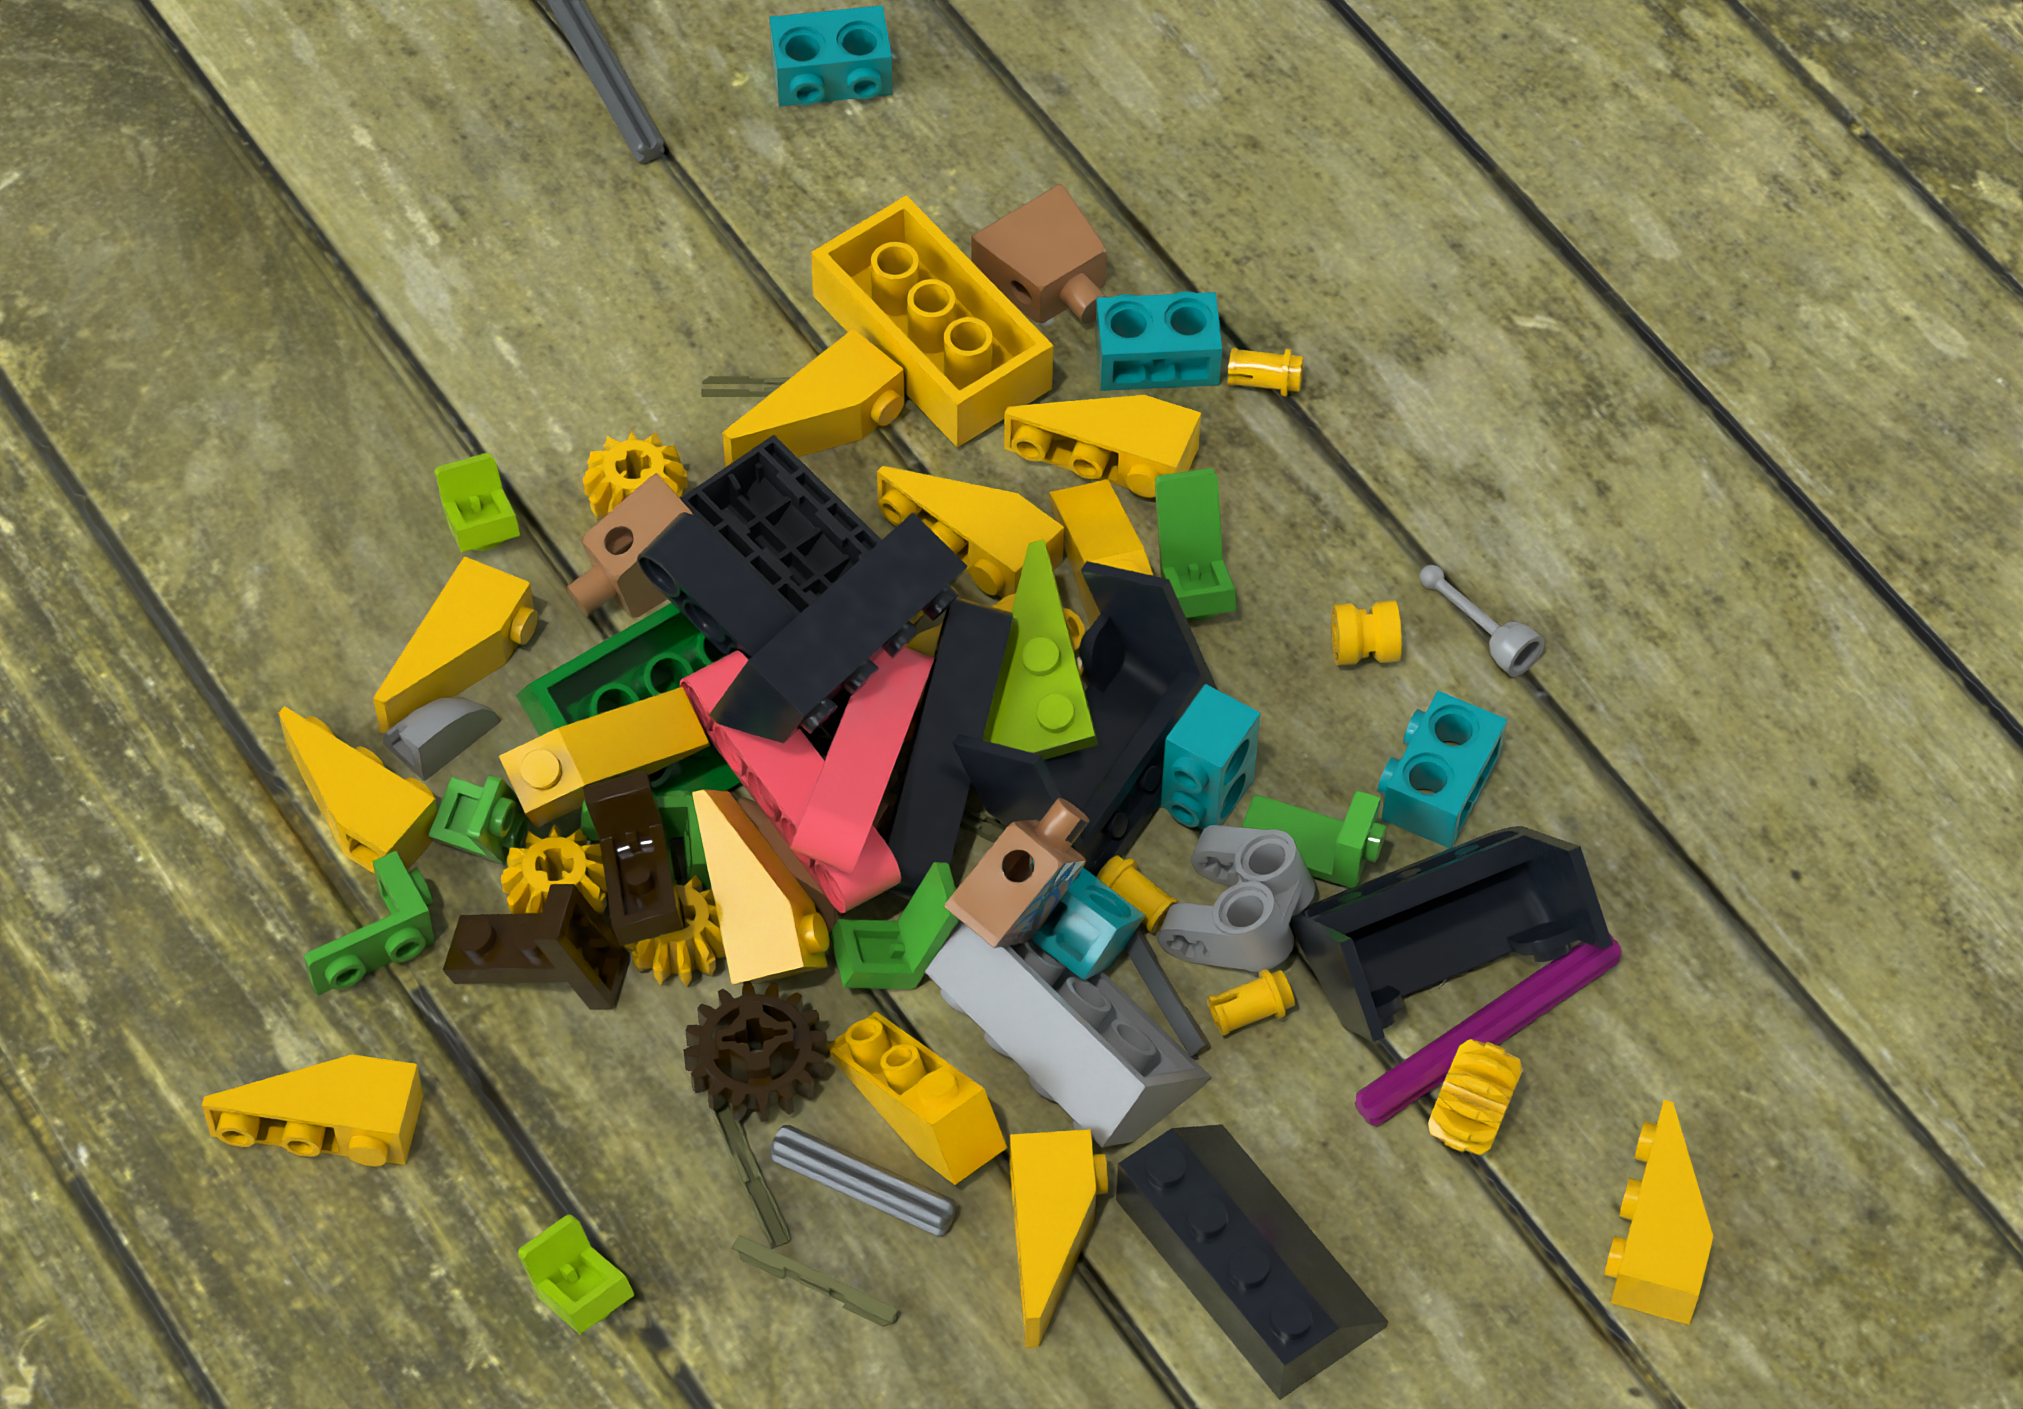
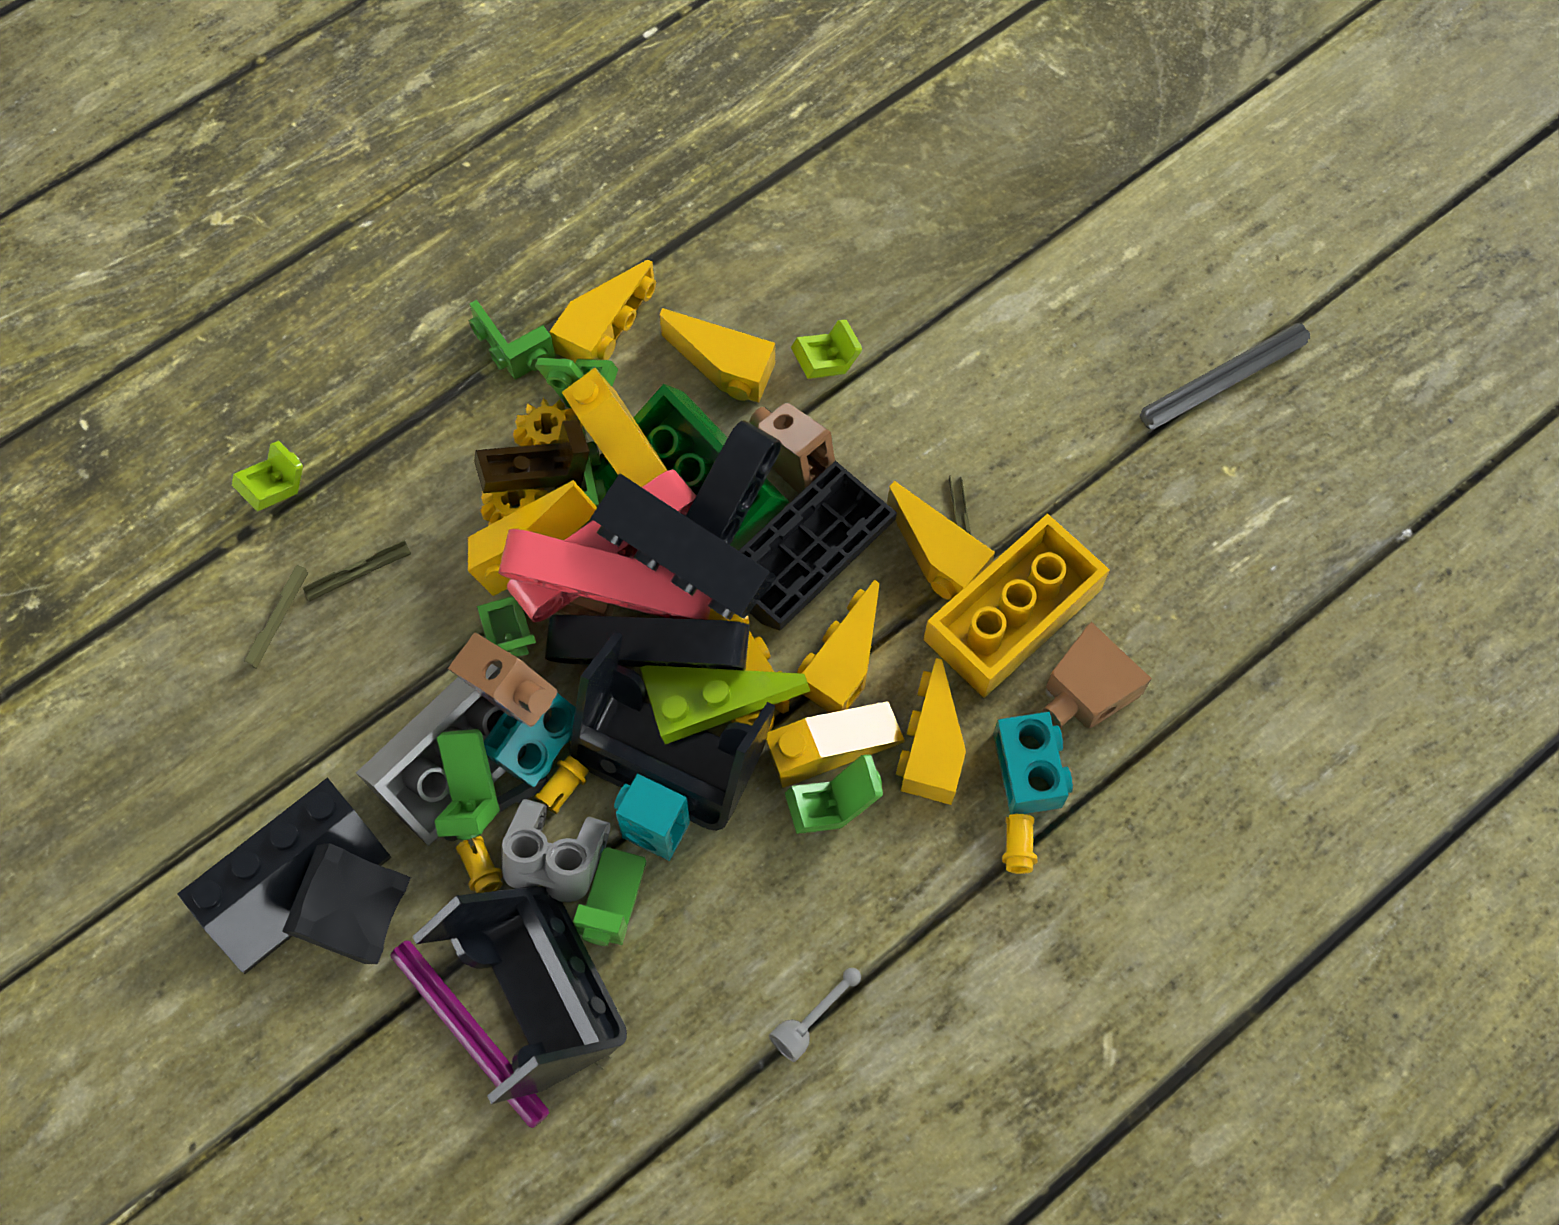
camera: 85 degrees right, 10 degrees up
yellow slope [201,1054,424,1167] -> none
light grey brick [383,697,500,782] -> none
dark brown bracket [443,884,629,1010] -> none
yellow gear [583,429,688,519] -> none
dark brown gear [683,981,828,1122] -> none
teal brick [769,5,893,107] -> none
axle [770,1125,956,1236] -> none
yellow slope [827,1011,1007,1185] -> none
yellow slope [1009,1129,1108,1348] -> none
yellow wheel [1331,600,1402,666] -> none
teal brick [1377,690,1508,849] -> none
yellow gear [1428,1039,1522,1155] -> none
yellow slope [1604,1099,1714,1325] -> none
none -> black brick [282,843,411,964]
none -> bright green bracket [434,729,500,840]

